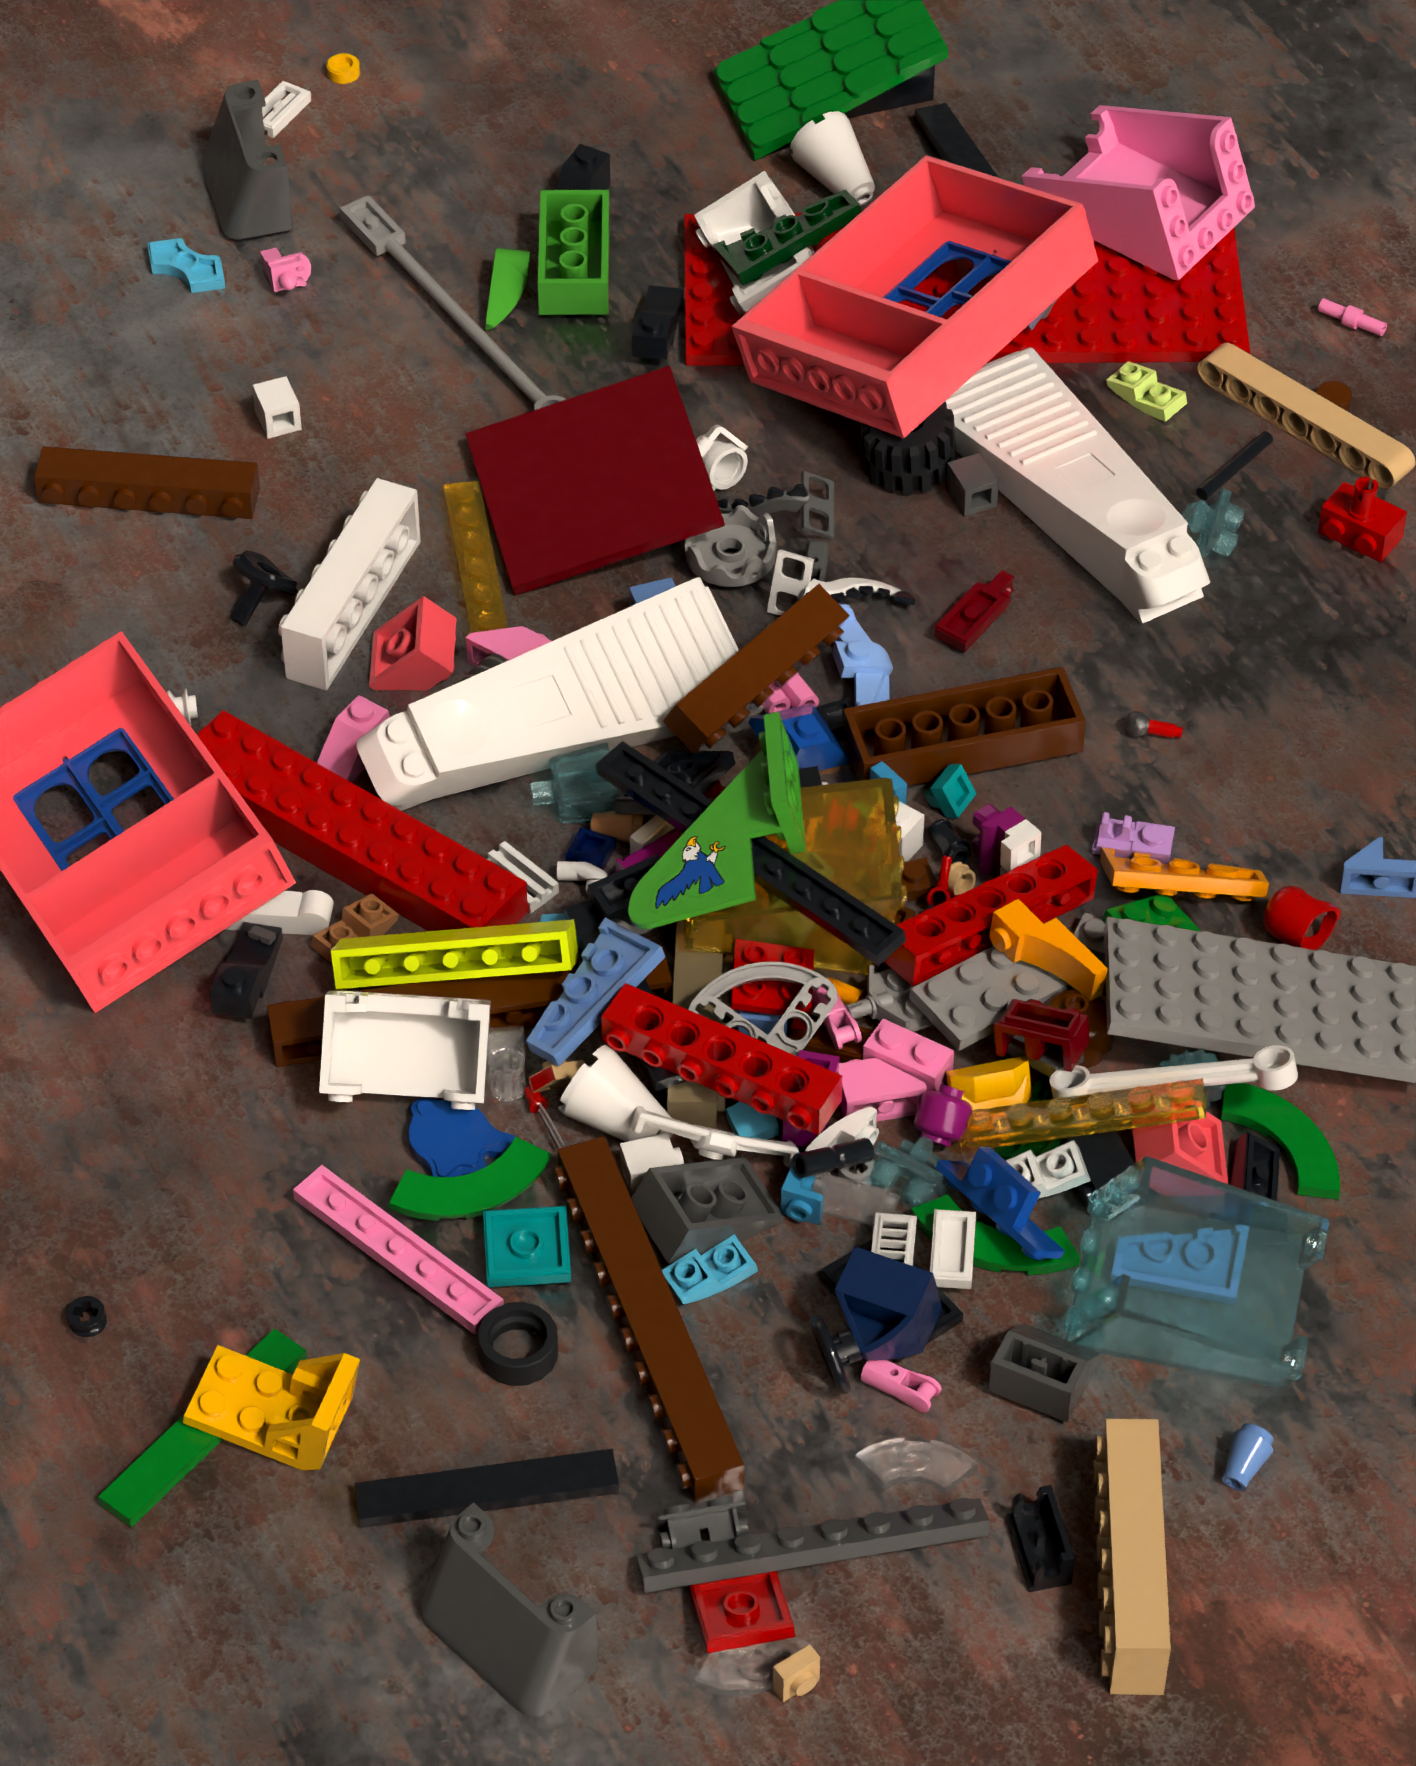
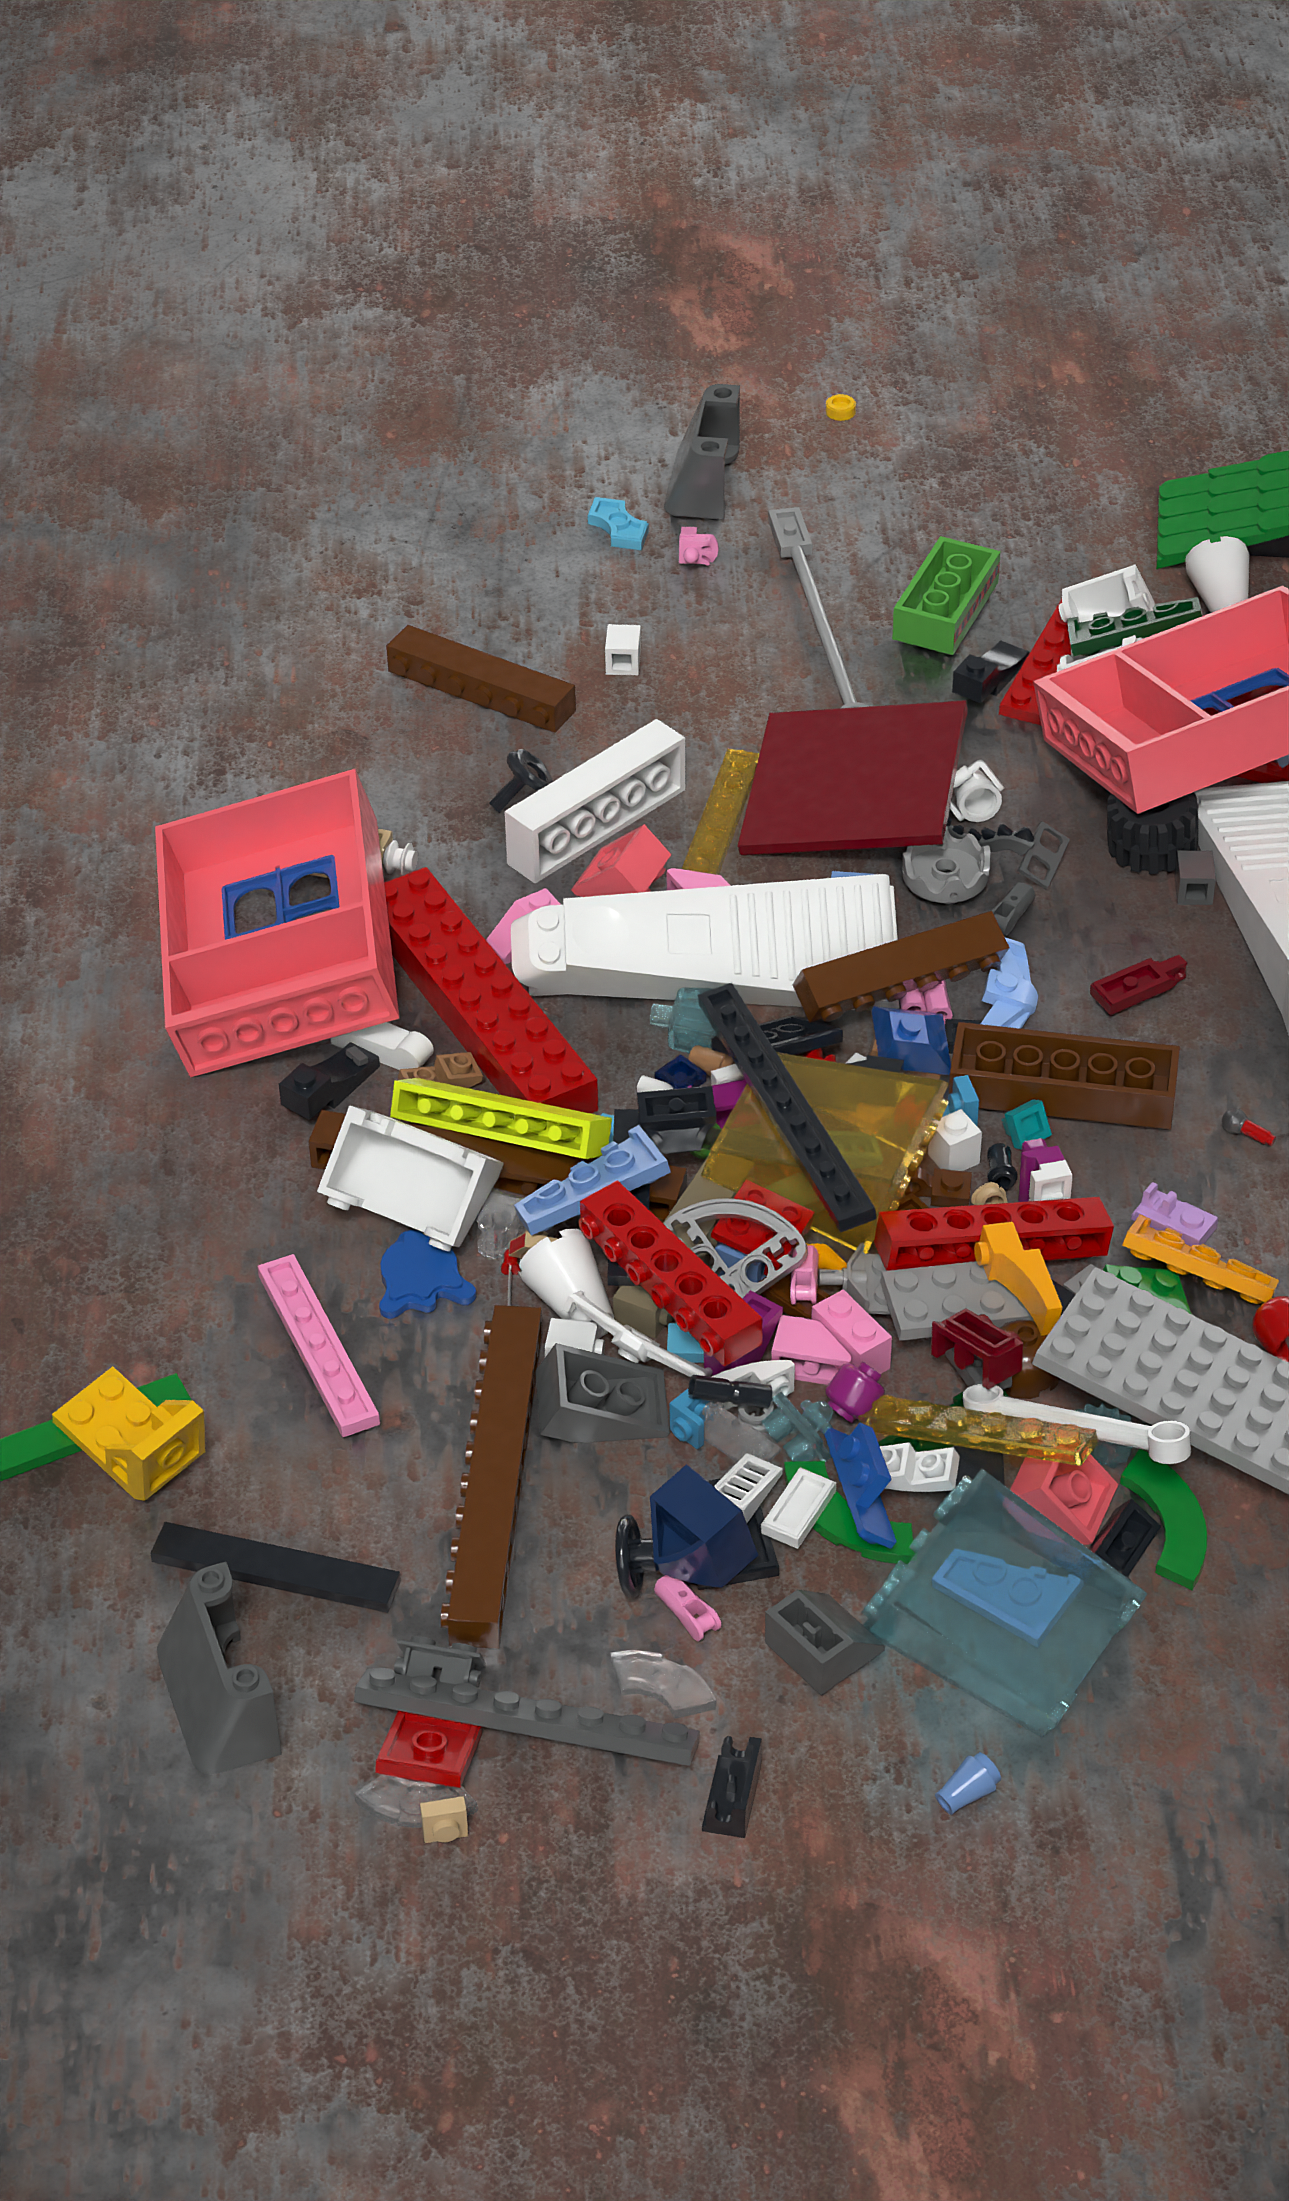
camera: 25 degrees right, 5 degrees down
black bush [67,1296,107,1337] -> none
white tile [262,81,311,138] -> none
green tile [388,1136,552,1221] -> none
black tyre [478,1302,558,1386] -> none
teal plate [483,1206,571,1287] -> none
bright green piece [485,247,531,330] -> none
white tile [487,841,559,914] -> none
black slope [555,144,611,190] -> none
bright green piece [628,712,806,929] -> none
medium azure slope [662,1234,758,1305] -> none
white piece [767,549,915,616] -> none
red hand [927,855,952,906] -> none
yellow slope [946,1056,1032,1134] -> none
tan brick [1093,1418,1171,1695] -> none

